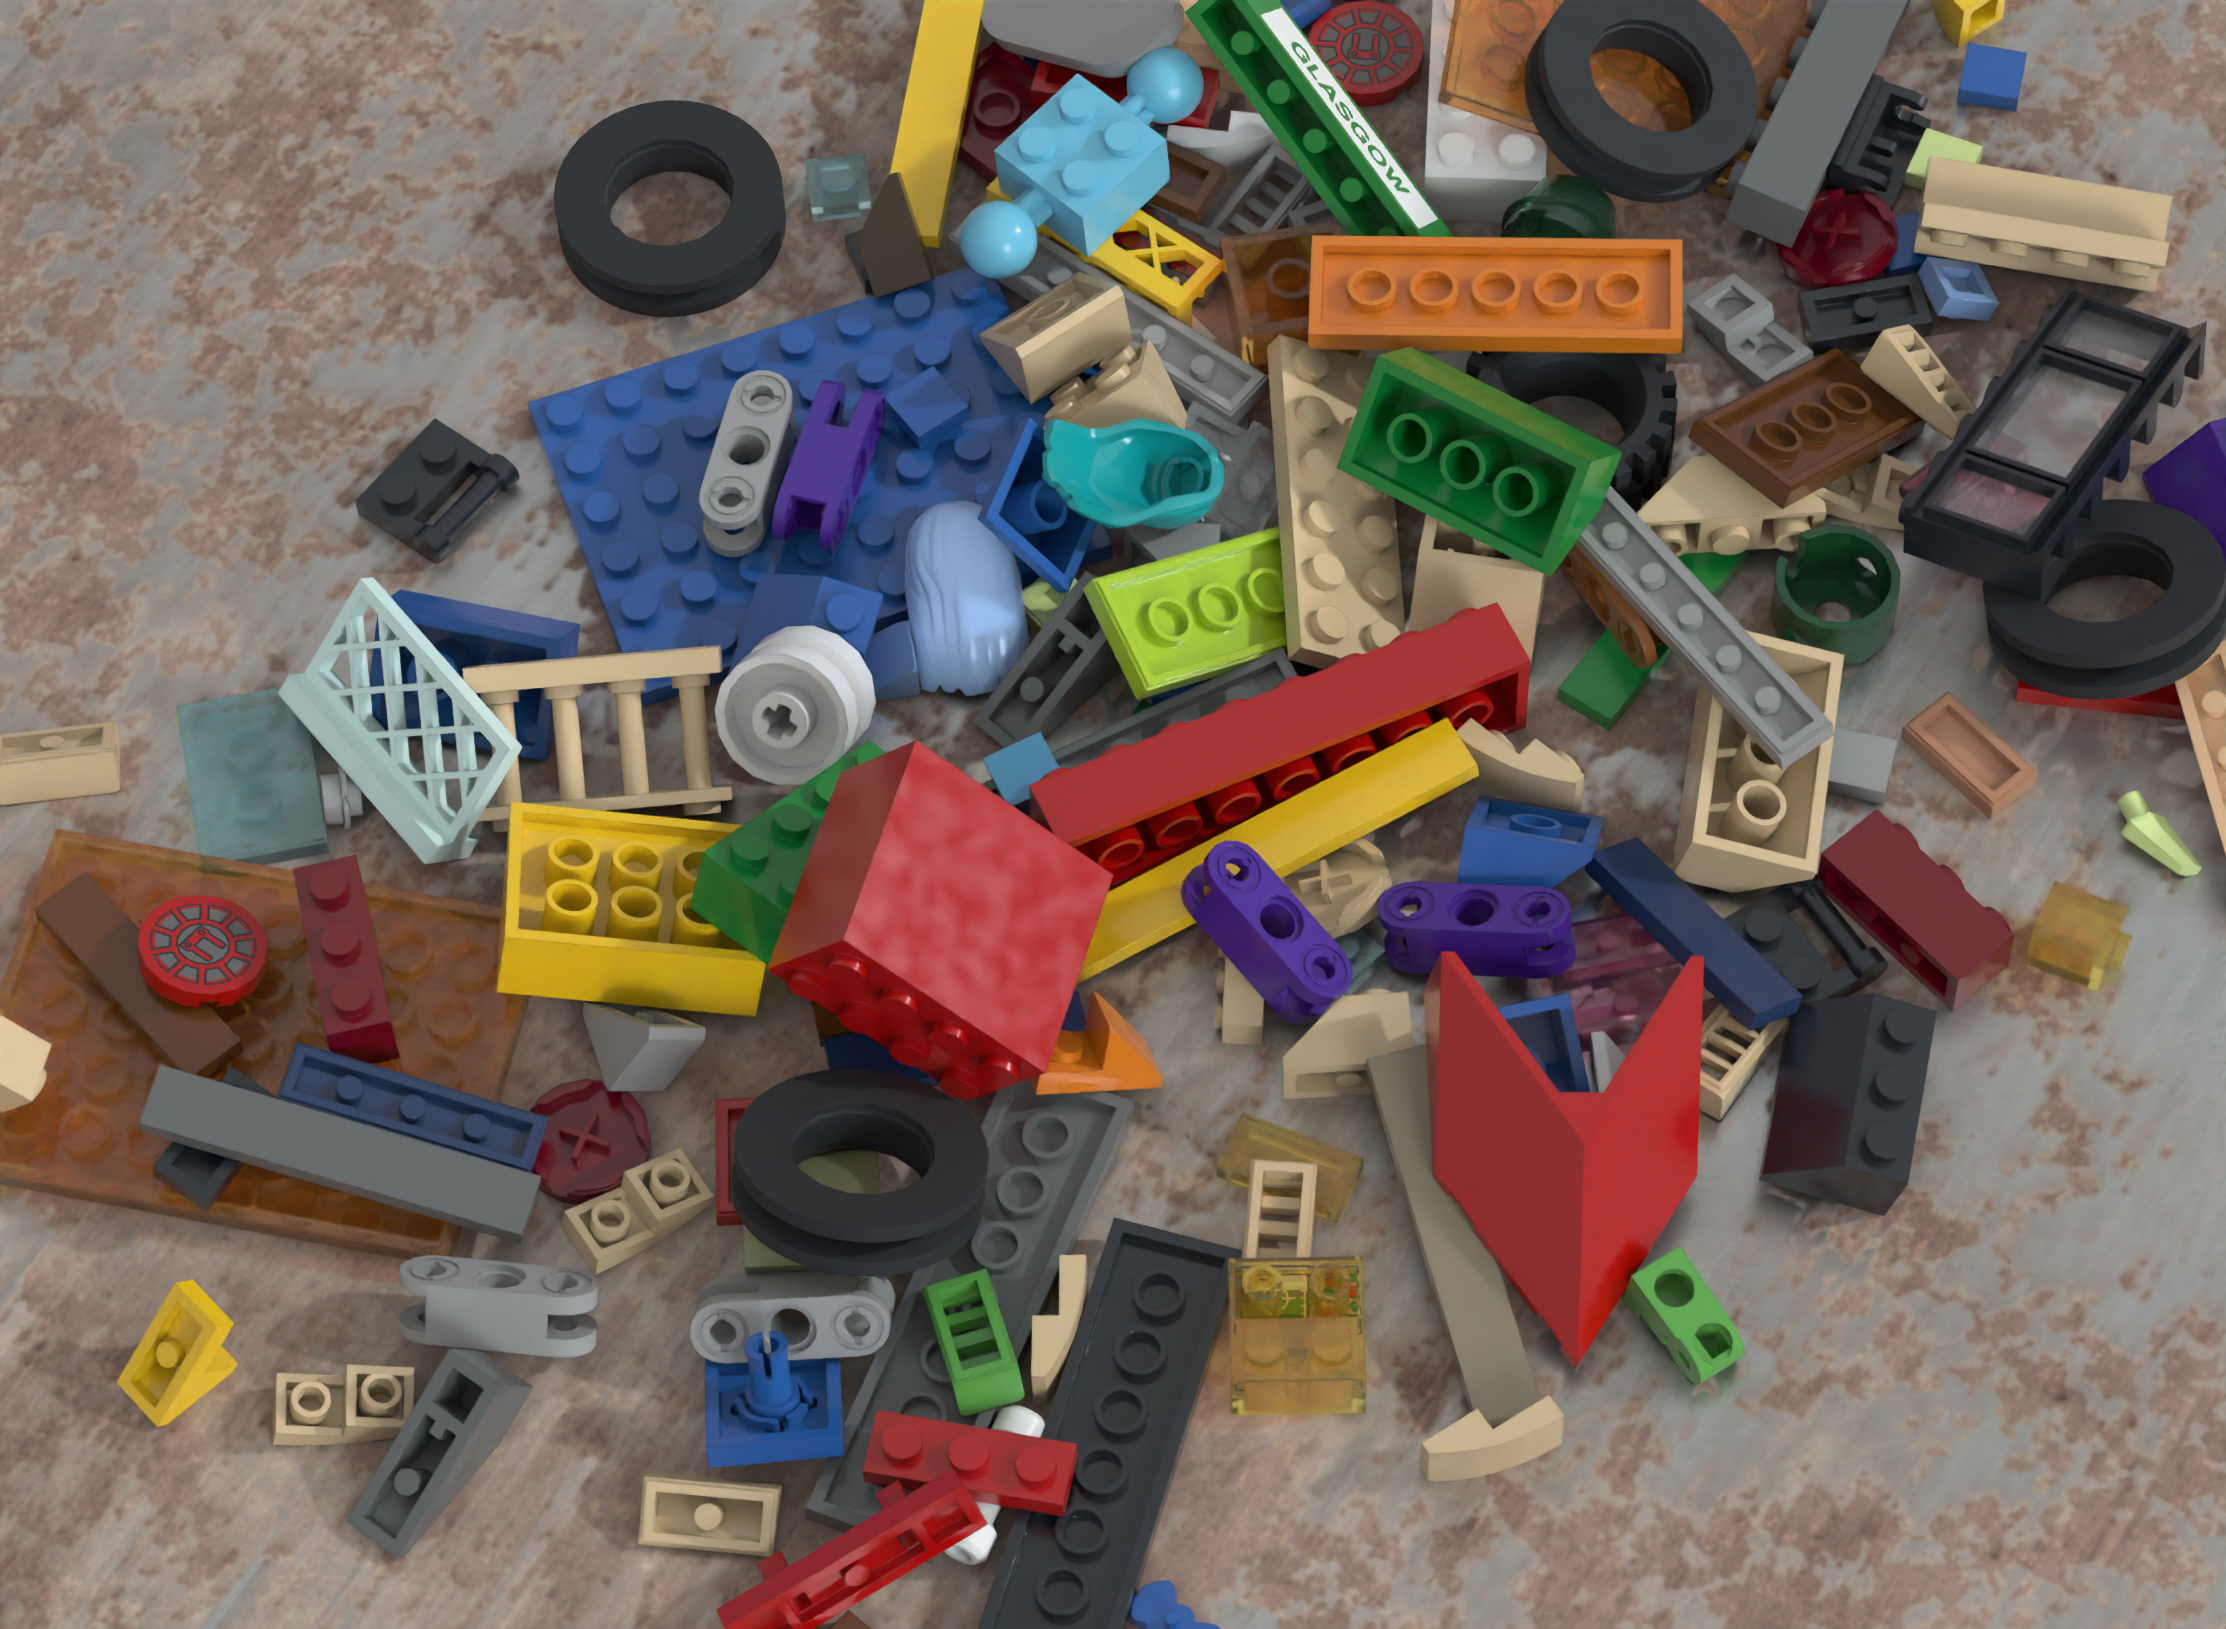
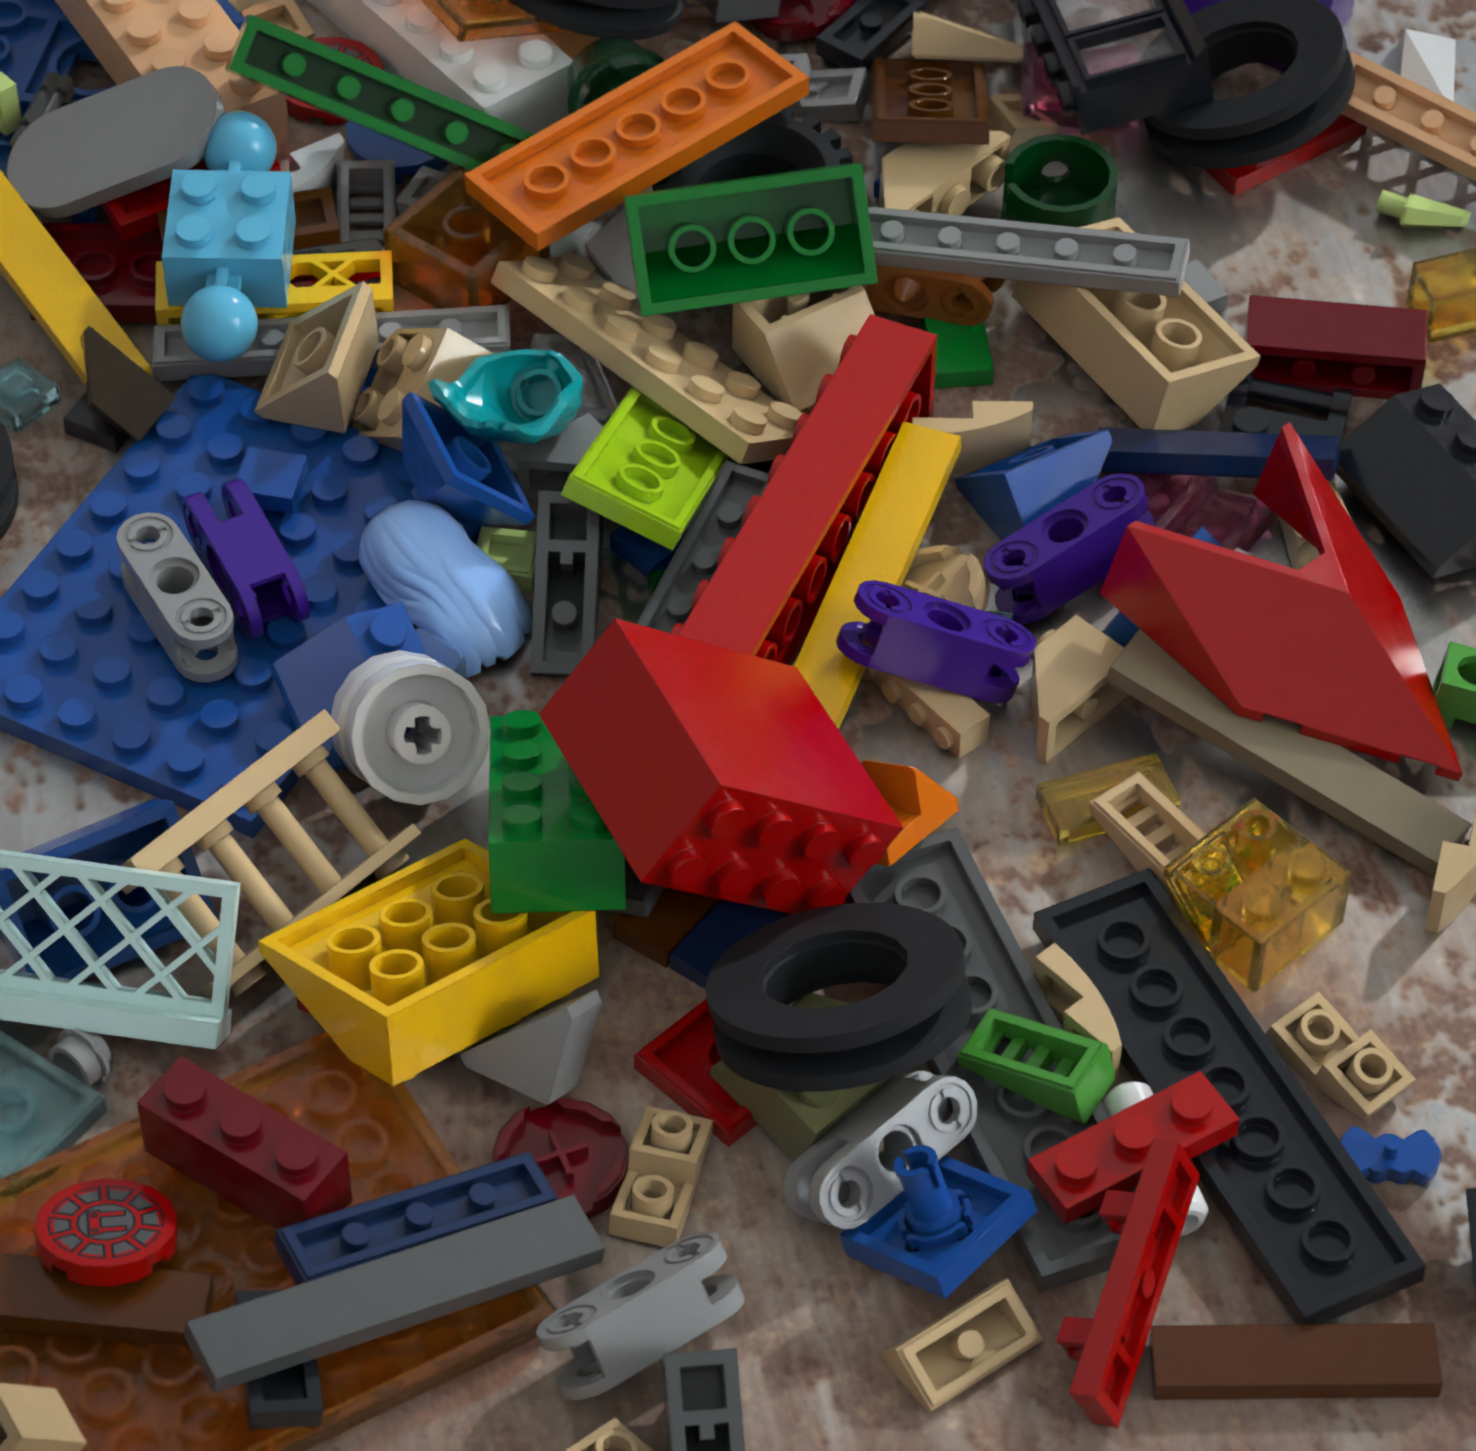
camera: 45 degrees left, 10 degrees down
nougat tile [1901,691,2038,820] -> none
none -> tan slope [1266,991,1416,1121]

